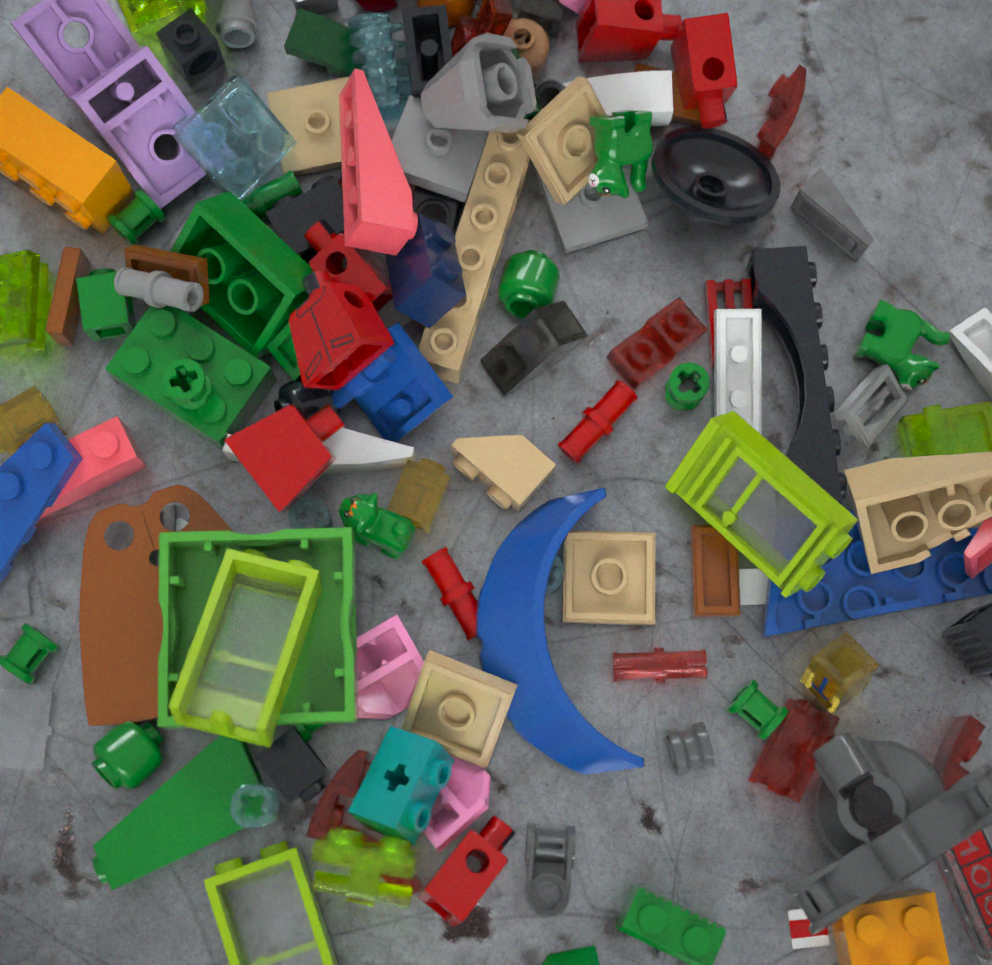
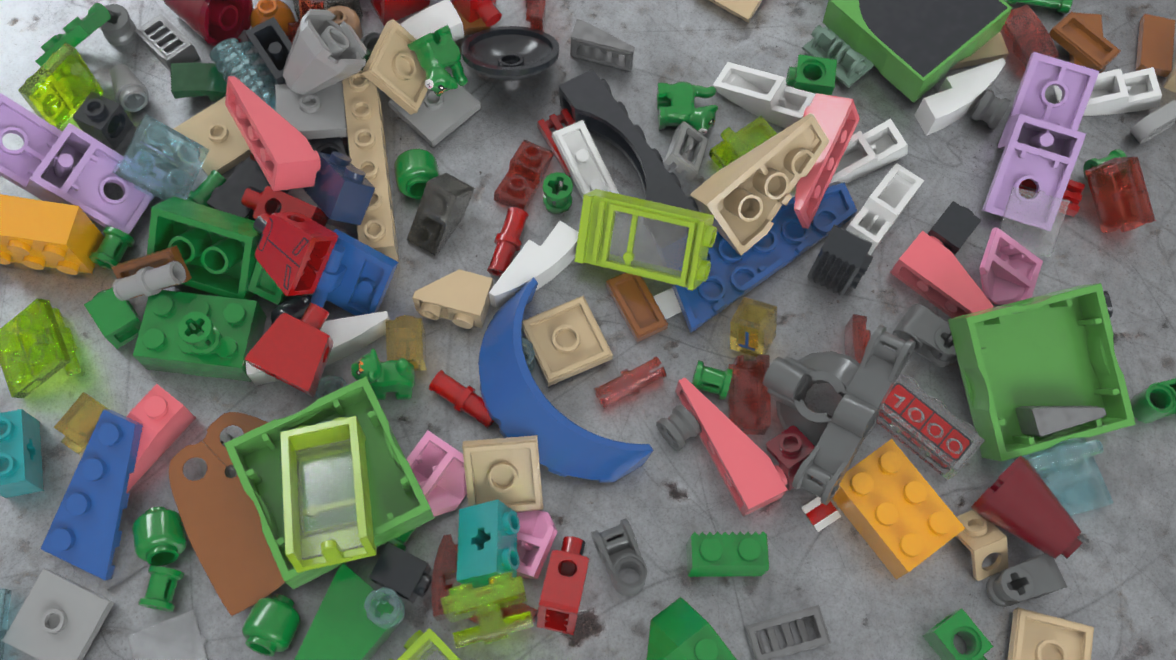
camera: 25 degrees left, 10 degrees down
dark orange tile [45,246,91,346] -> none
none -> green head [132,507,187,566]
none -> white slope [489,221,579,309]
none -> coral slope [675,378,788,517]
none -> dark red bracket [766,425,815,491]

